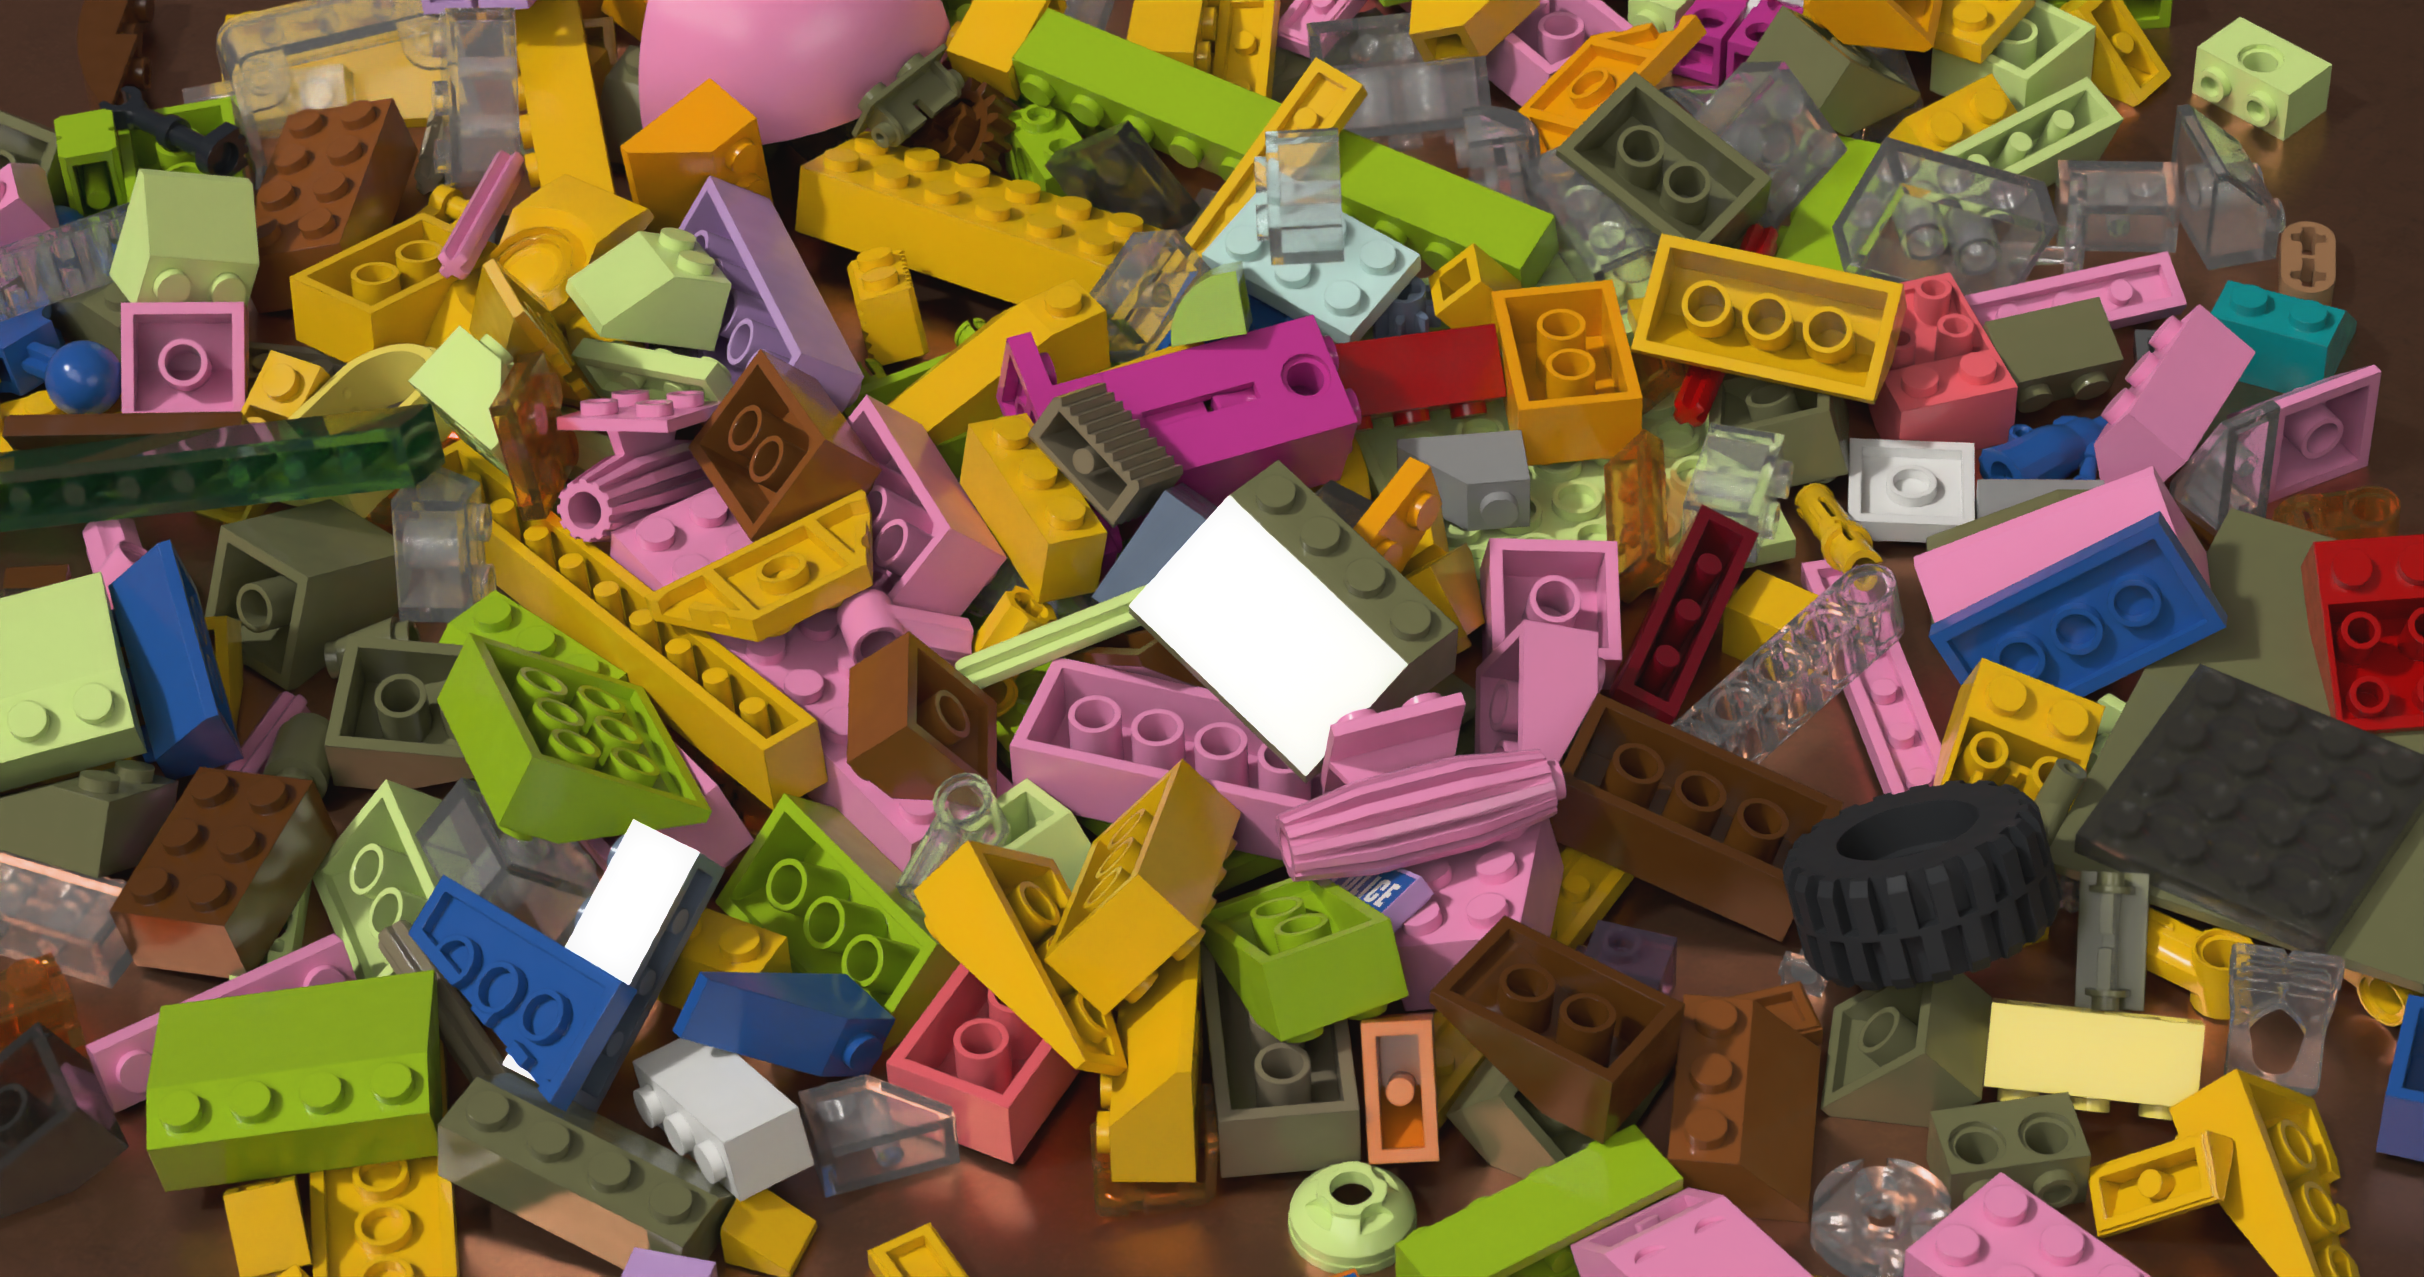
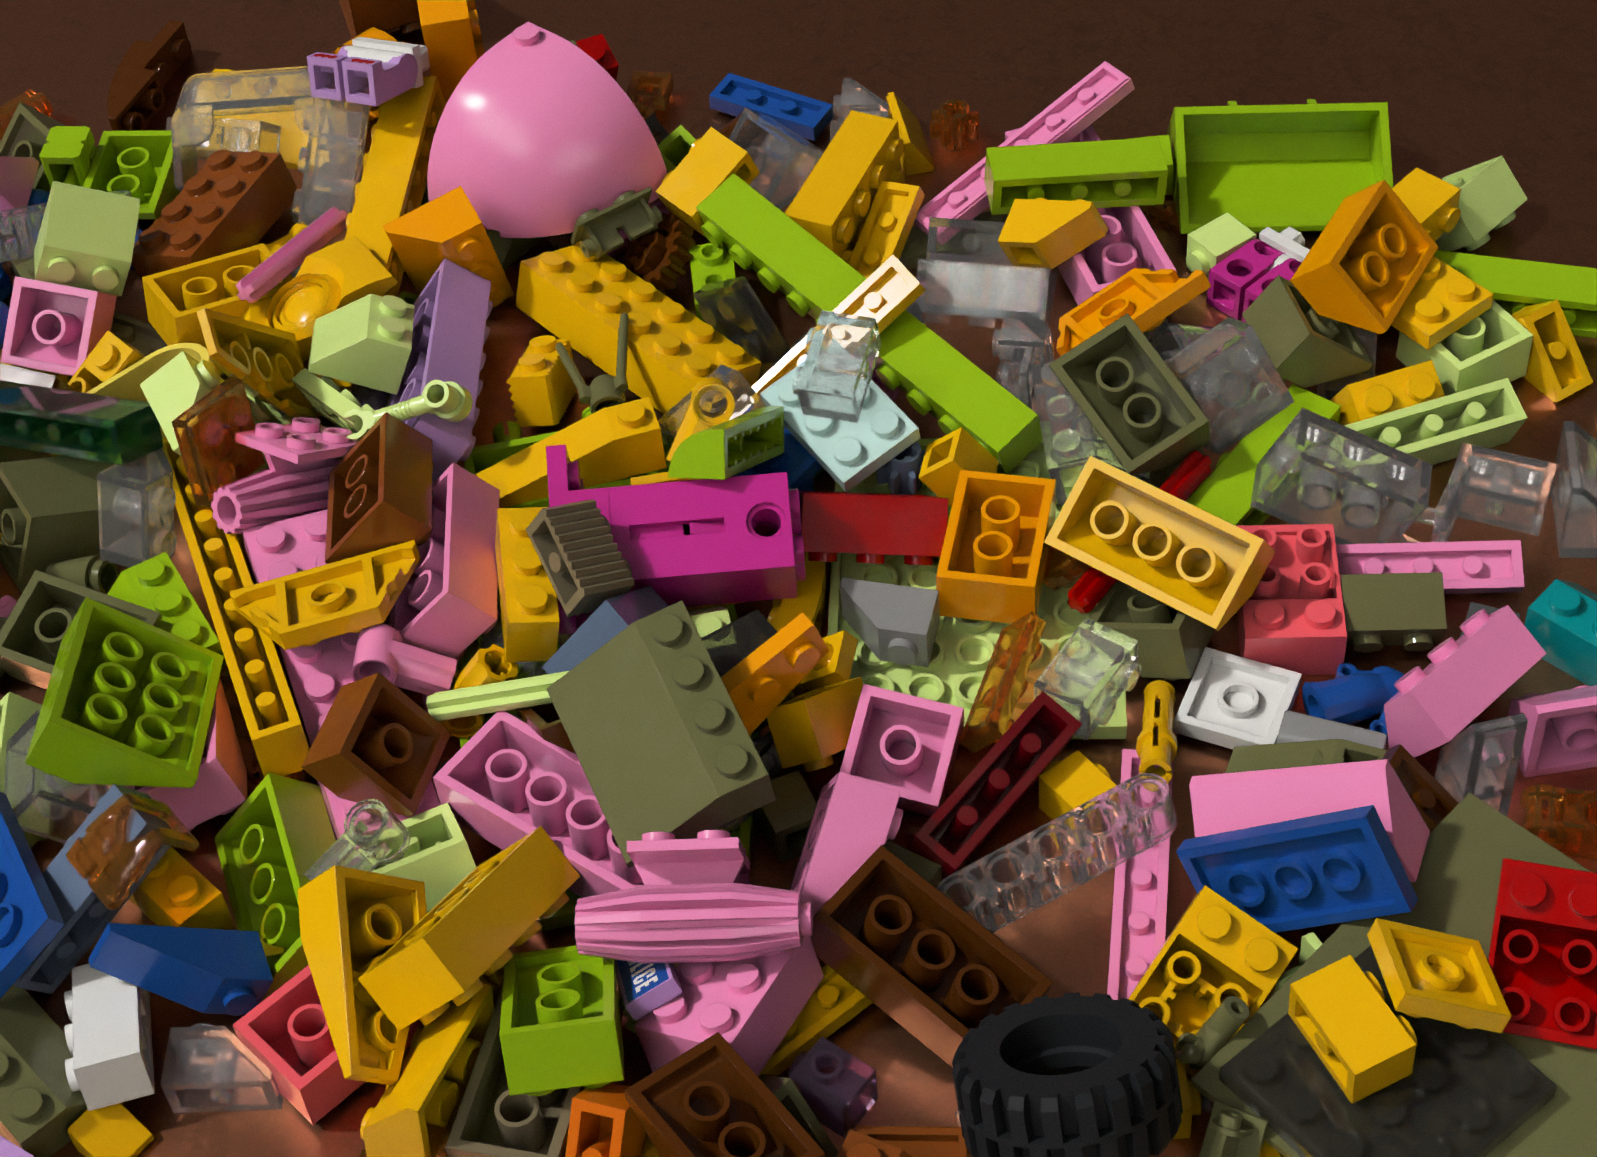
camera: 20 degrees right, 5 degrees up
black piece [99,86,249,177] -> none
none -> clear orange piece [66,793,199,910]
none -> yellowish green brick [343,380,473,442]
none -> olive plant [555,313,629,414]
none -> yellow piece [666,377,735,462]
none -> yellow brick [1288,955,1418,1104]
none -> yellow plate [1367,918,1512,1034]

